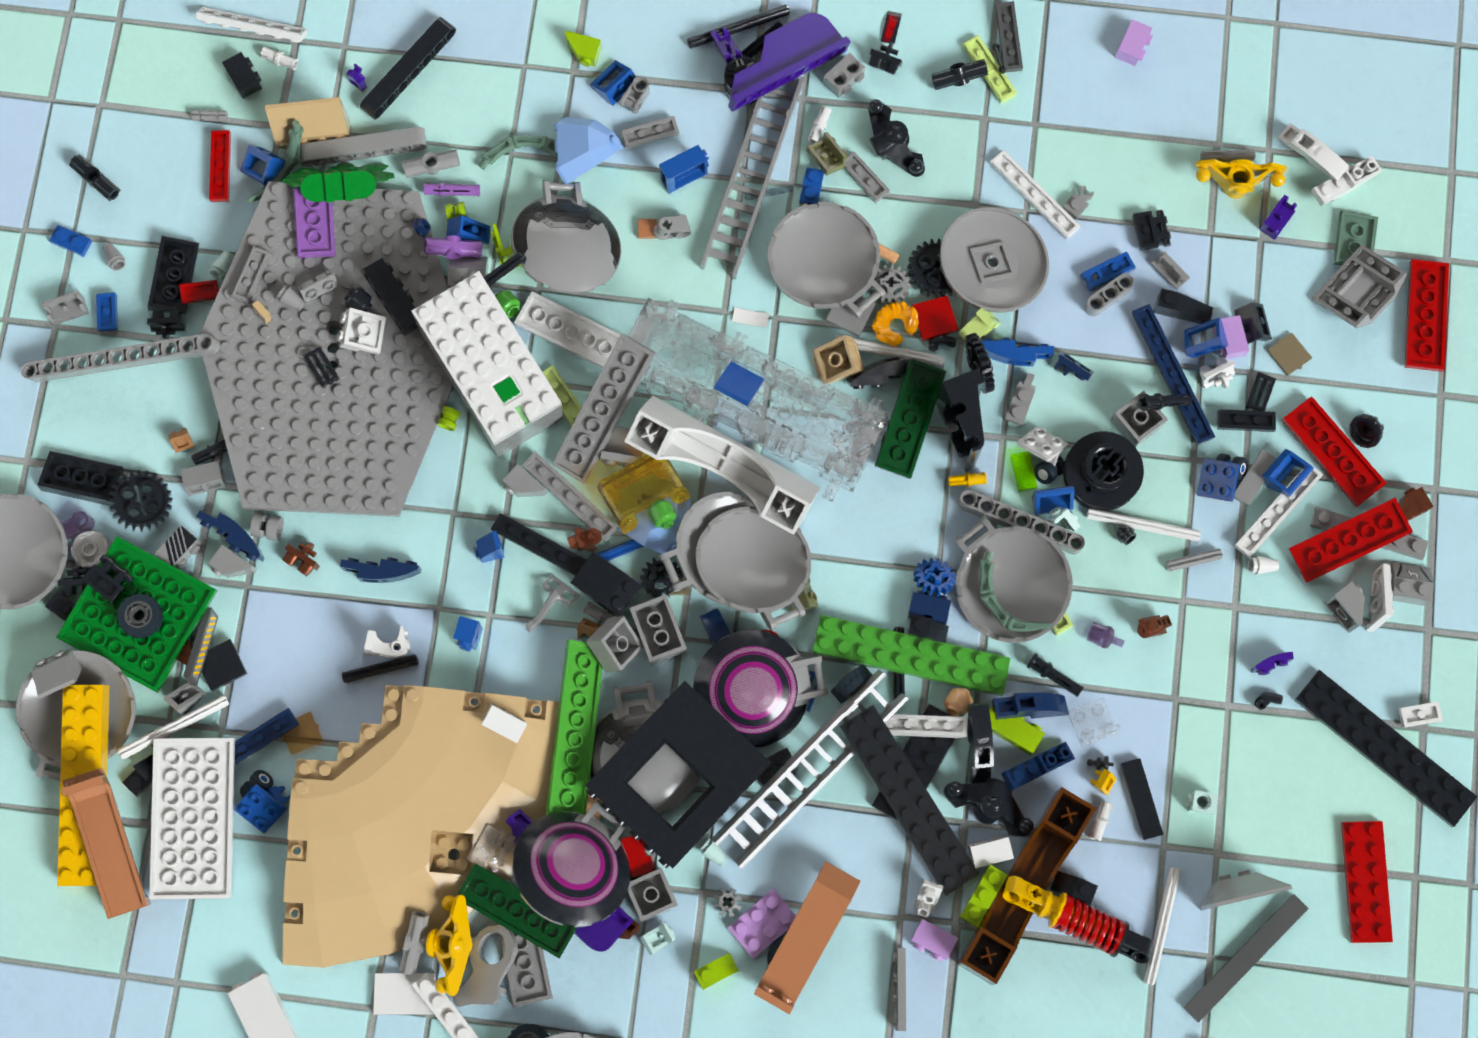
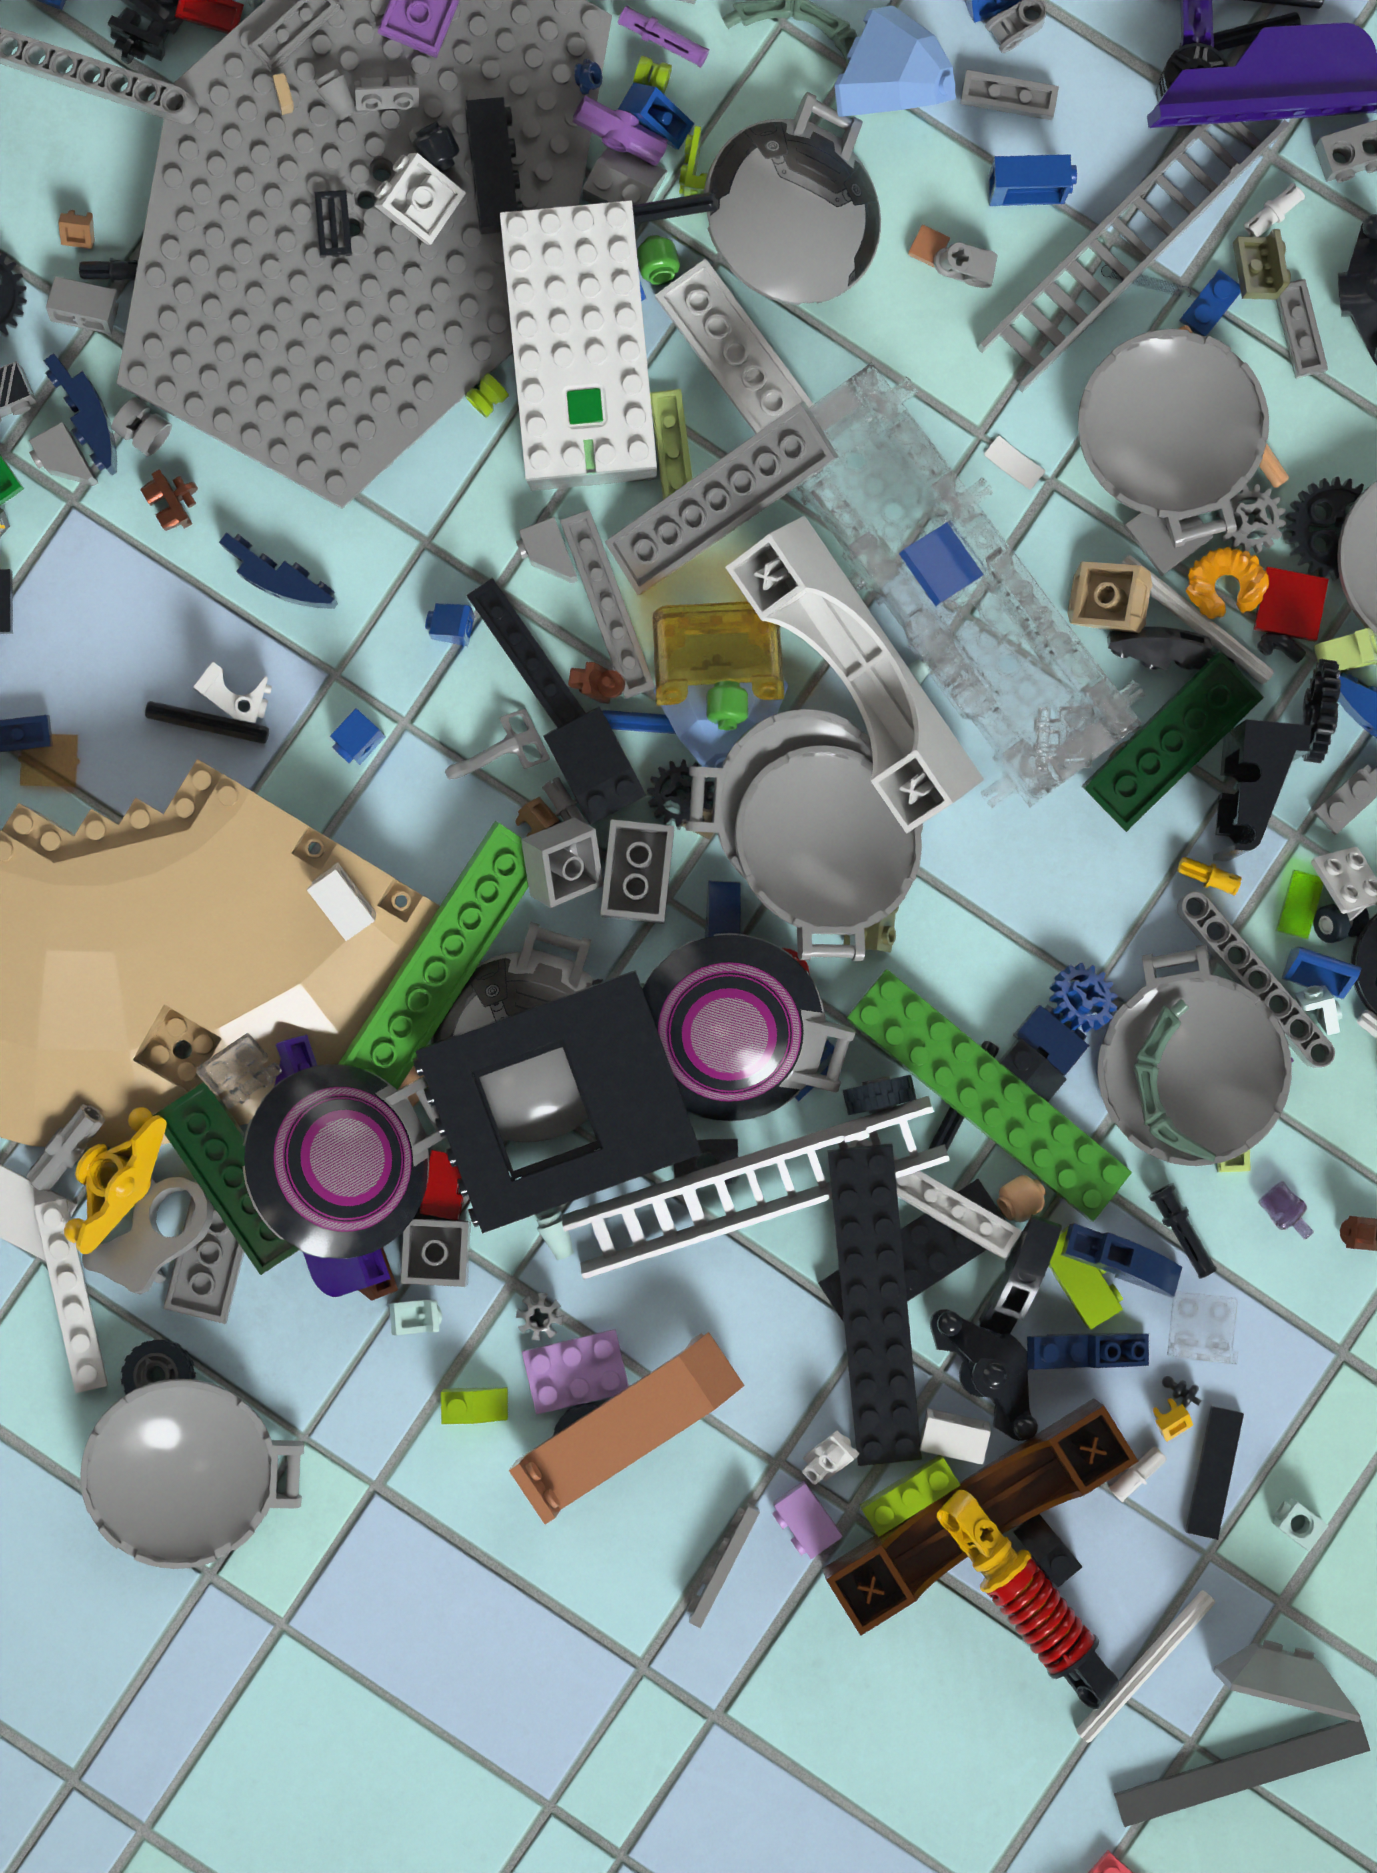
camera: 25 degrees right, 10 degrees up
light grey bracket [600,426,642,470] -> none

